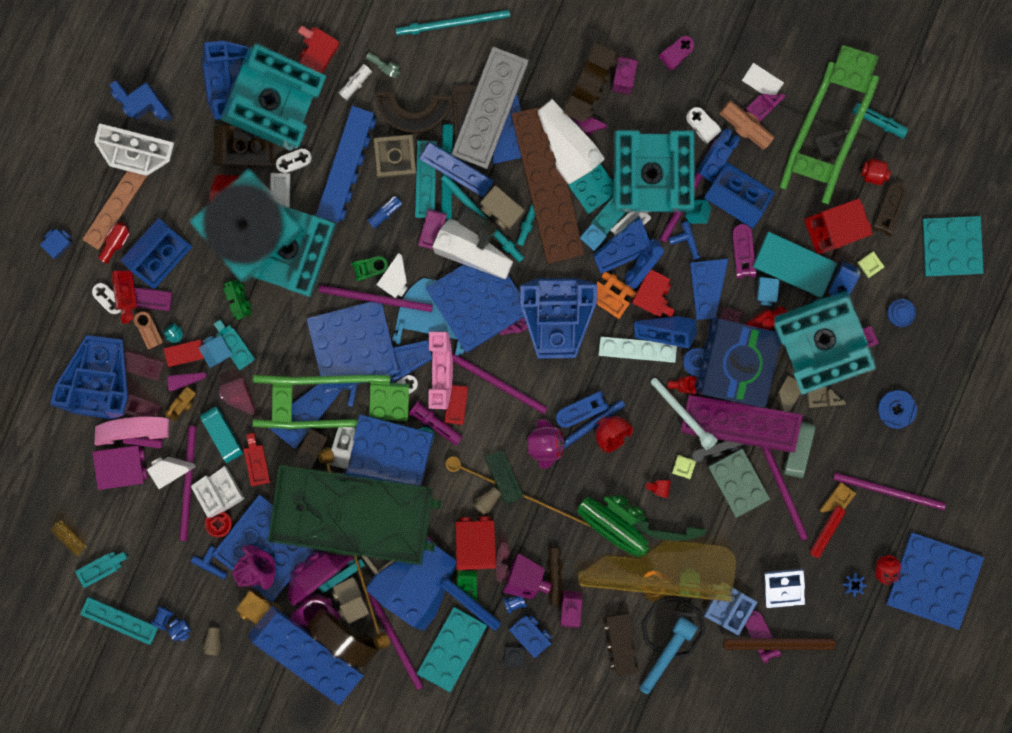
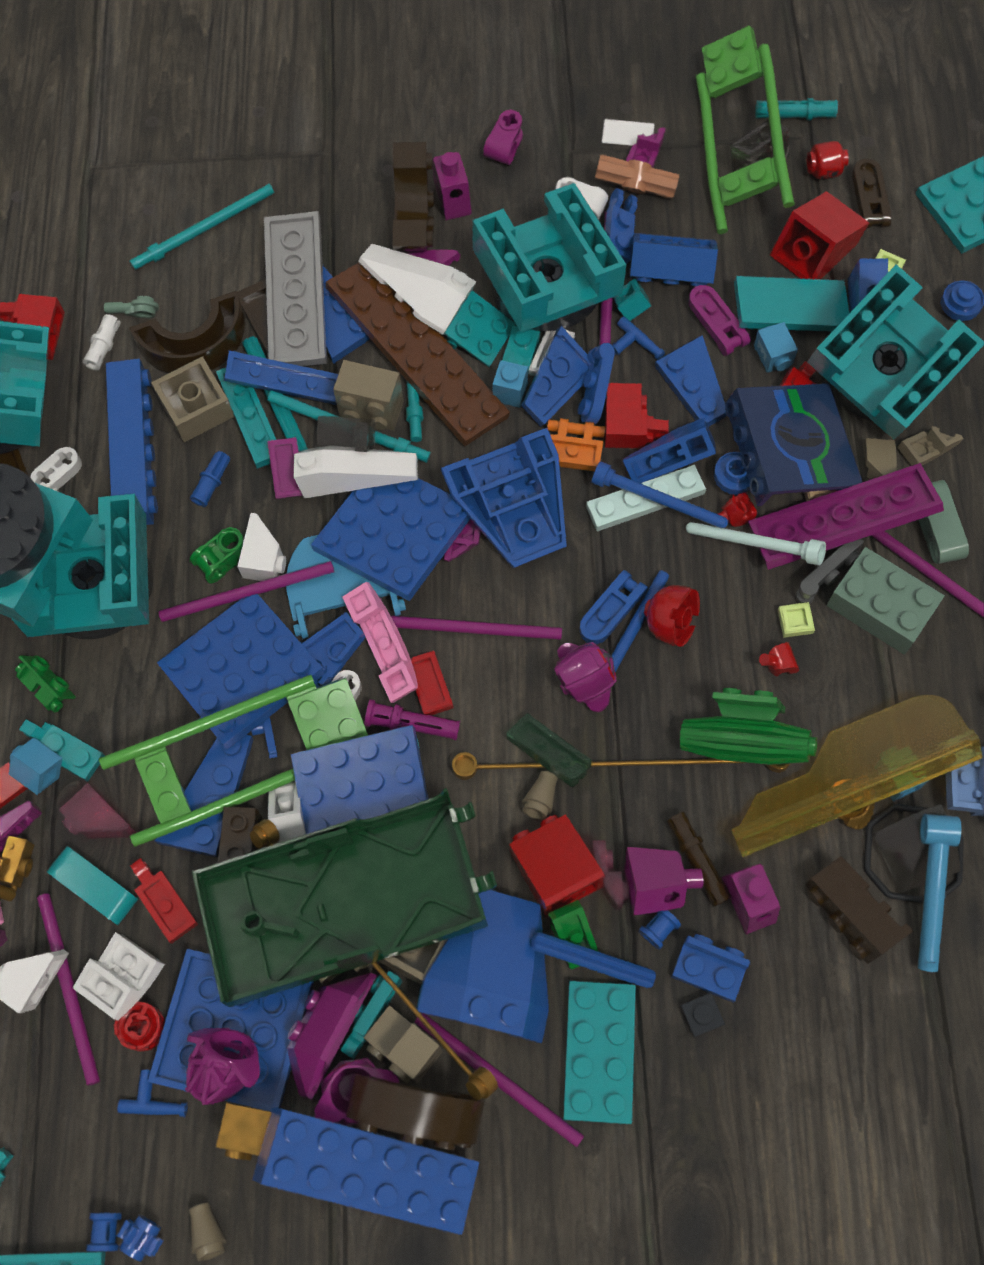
camera: 25 degrees left, 20 degrees down
dark green slope [633,520,706,541] -> none
none -> blue piece [591,461,728,528]

